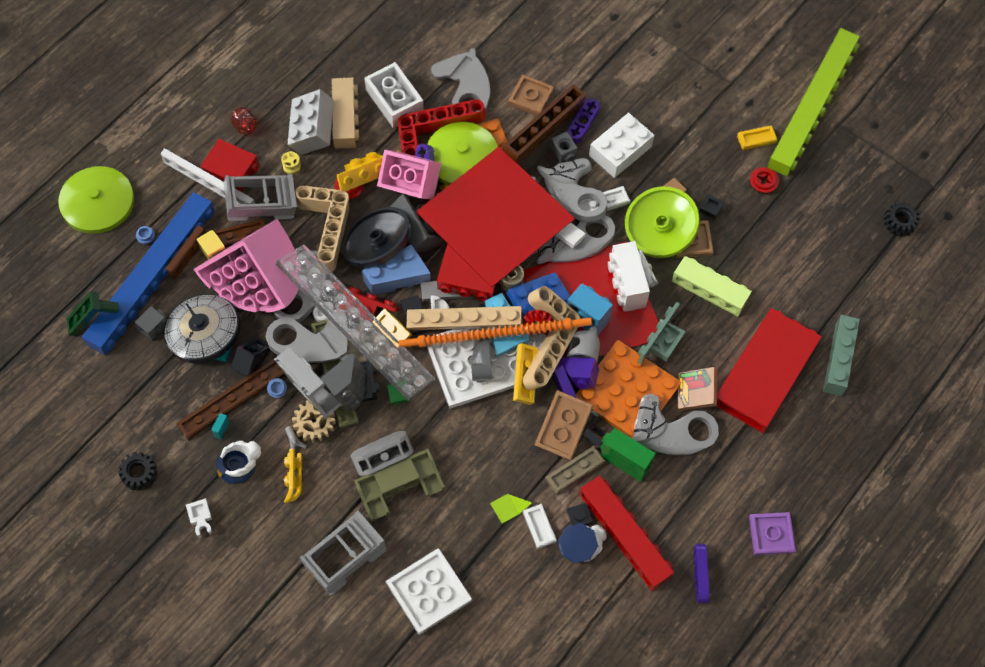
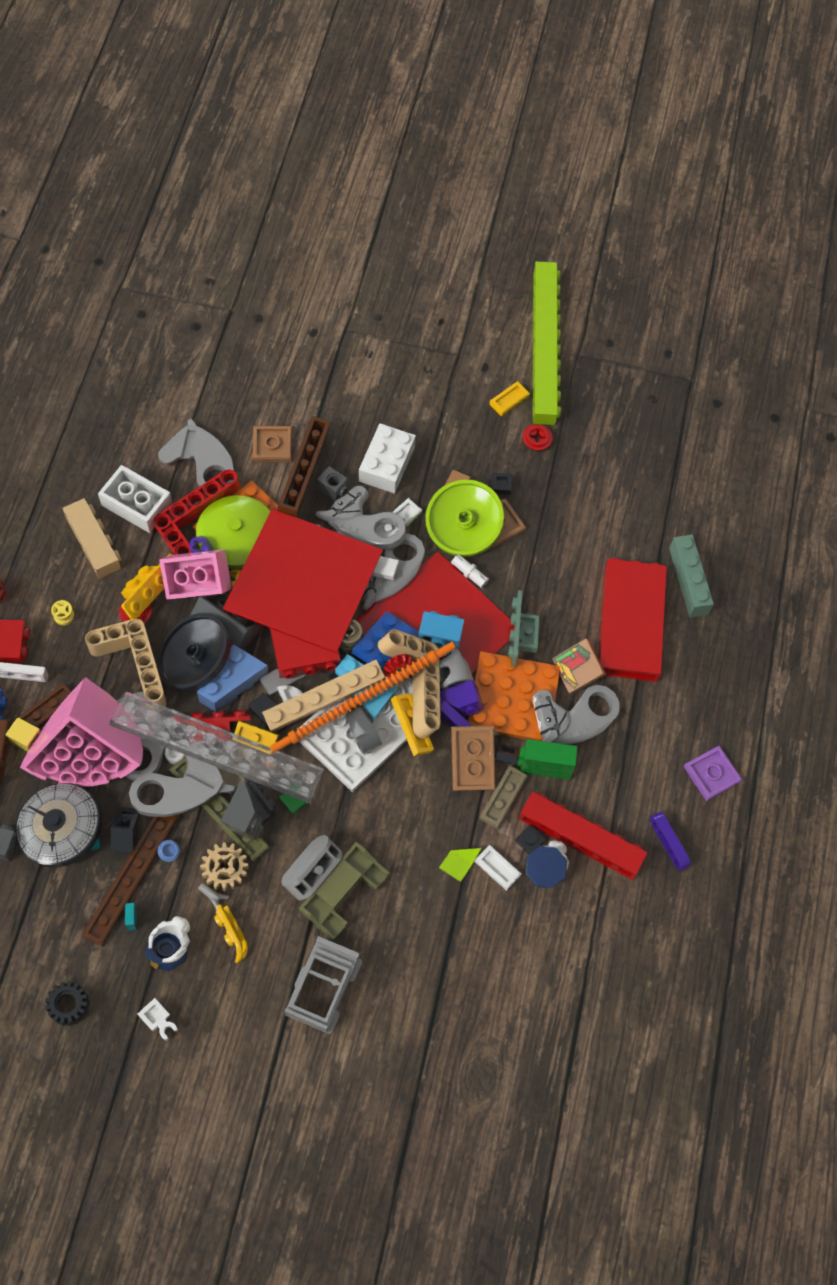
camera: 30 degrees left, 0 degrees up
light grey piece [224,174,297,221] -> none
light grey piece [274,347,342,418] -> none
light grey brick [288,89,334,155] -> none
white plate [386,548,472,635] -> none
dark purple beam [567,99,600,144] -> none
white brick [608,241,650,312] -> none
yellowish green brick [672,256,752,317] -> none
black tyre [883,201,920,237] -> none

